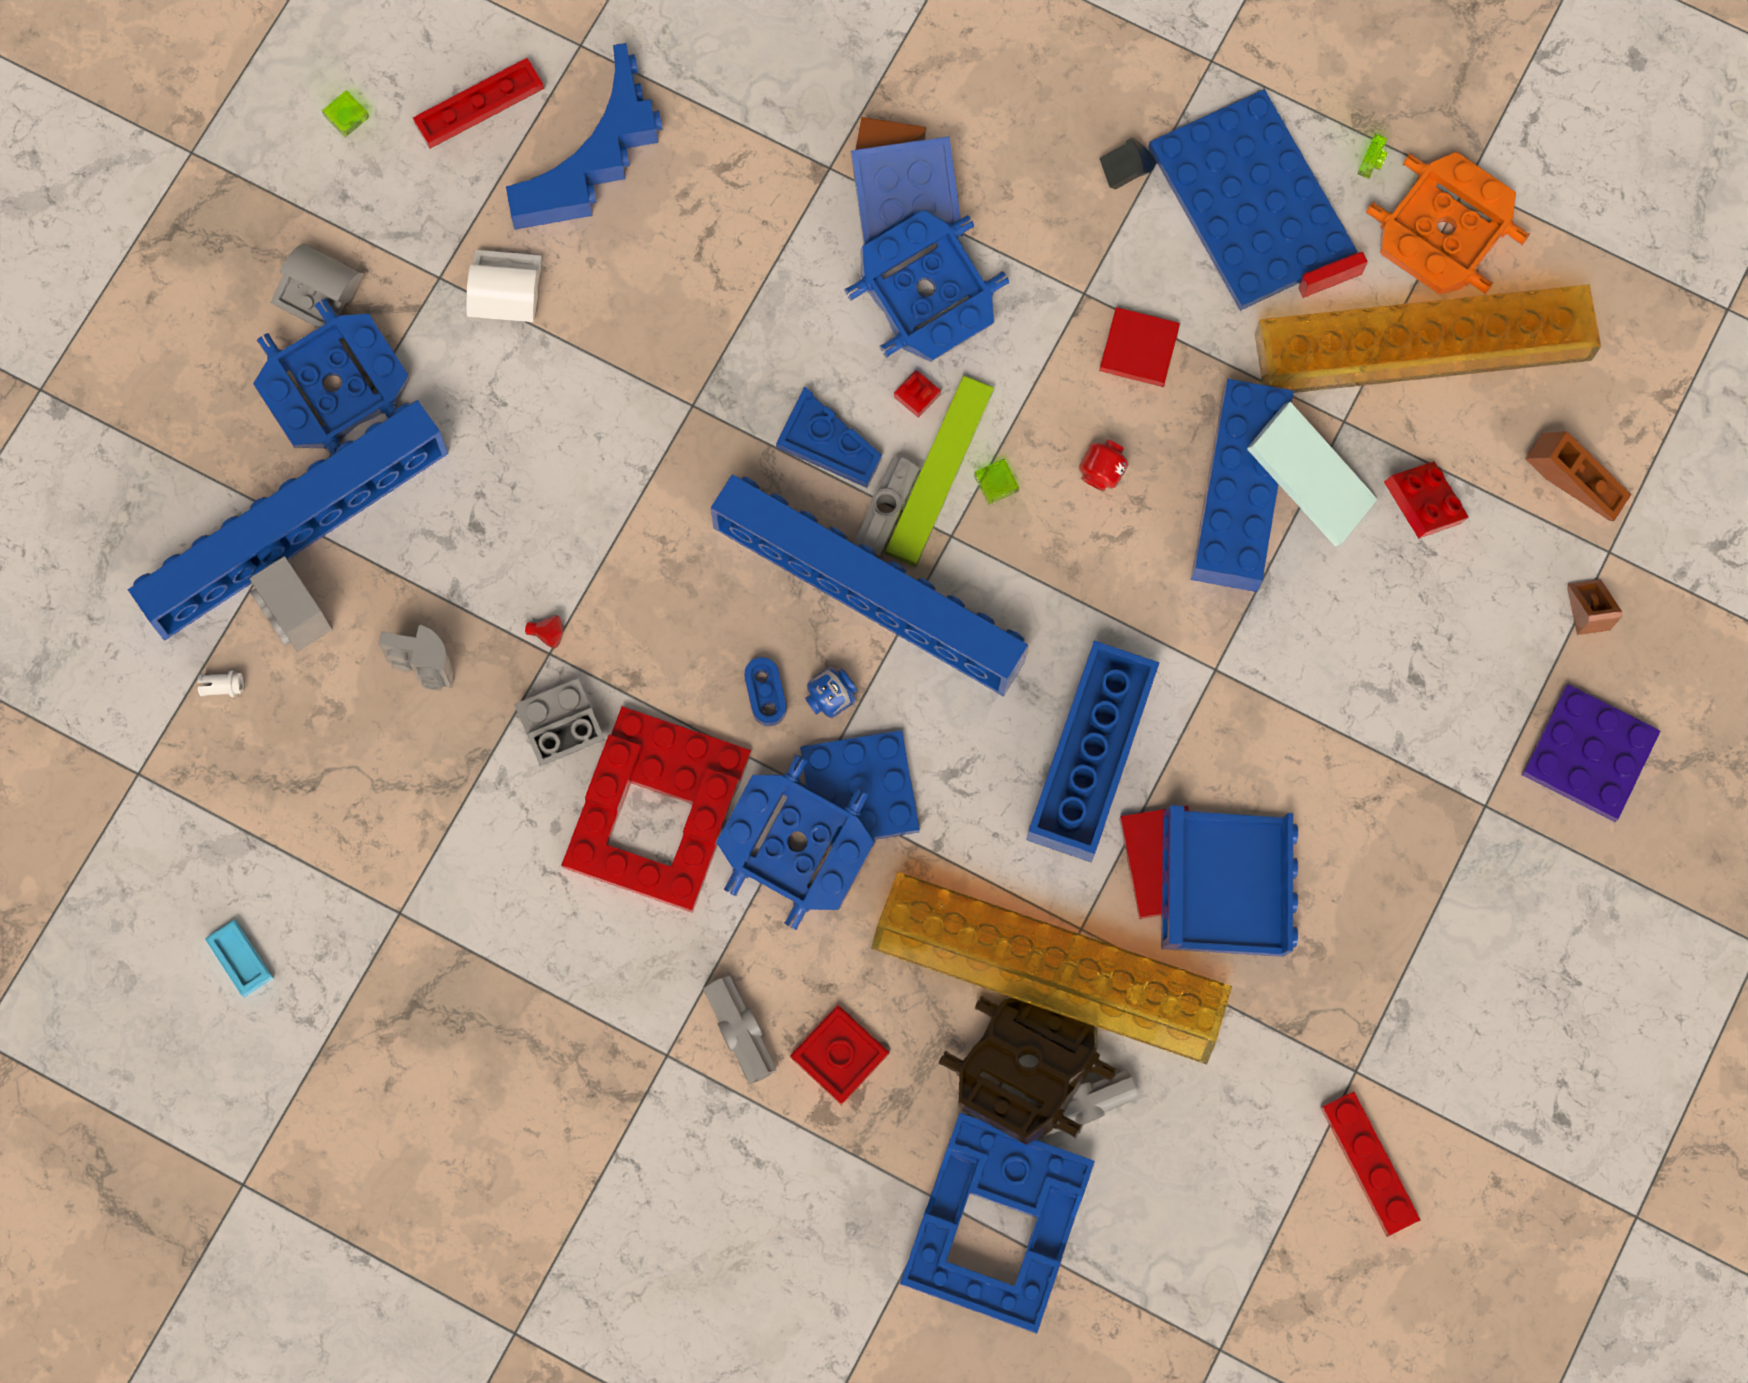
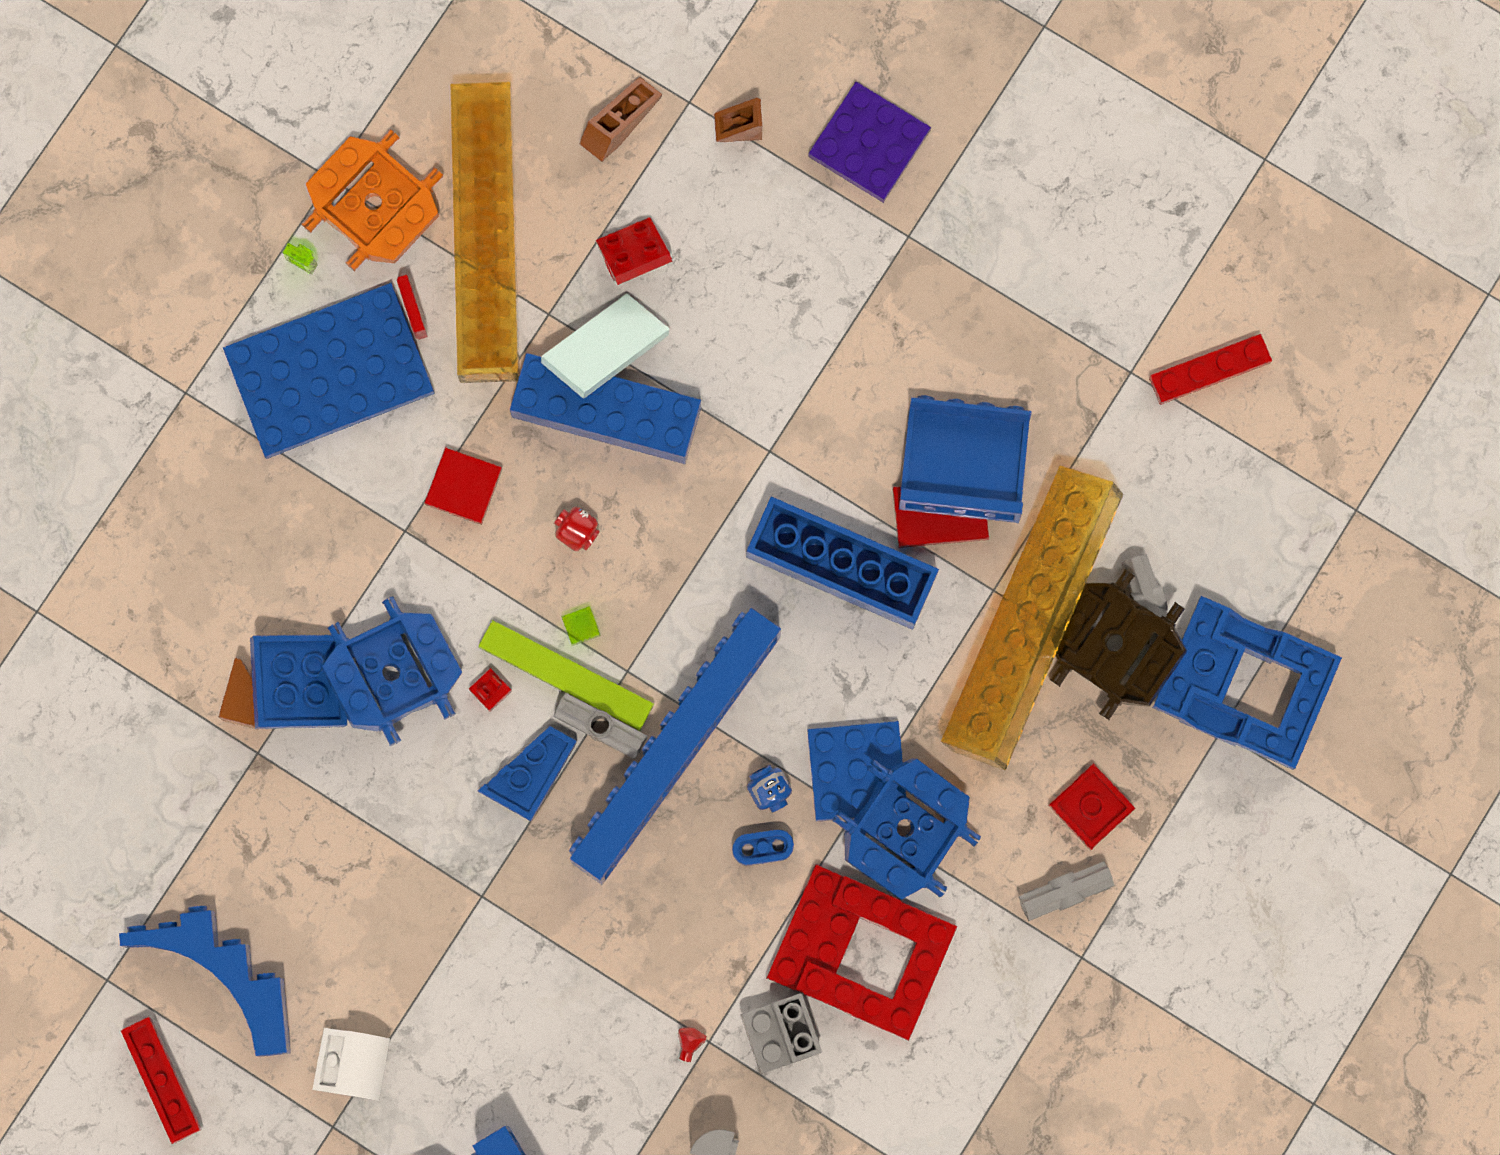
camera: 85 degrees left, 5 degrees up
pearl dark grey tile [1099,138,1156,190] -> none

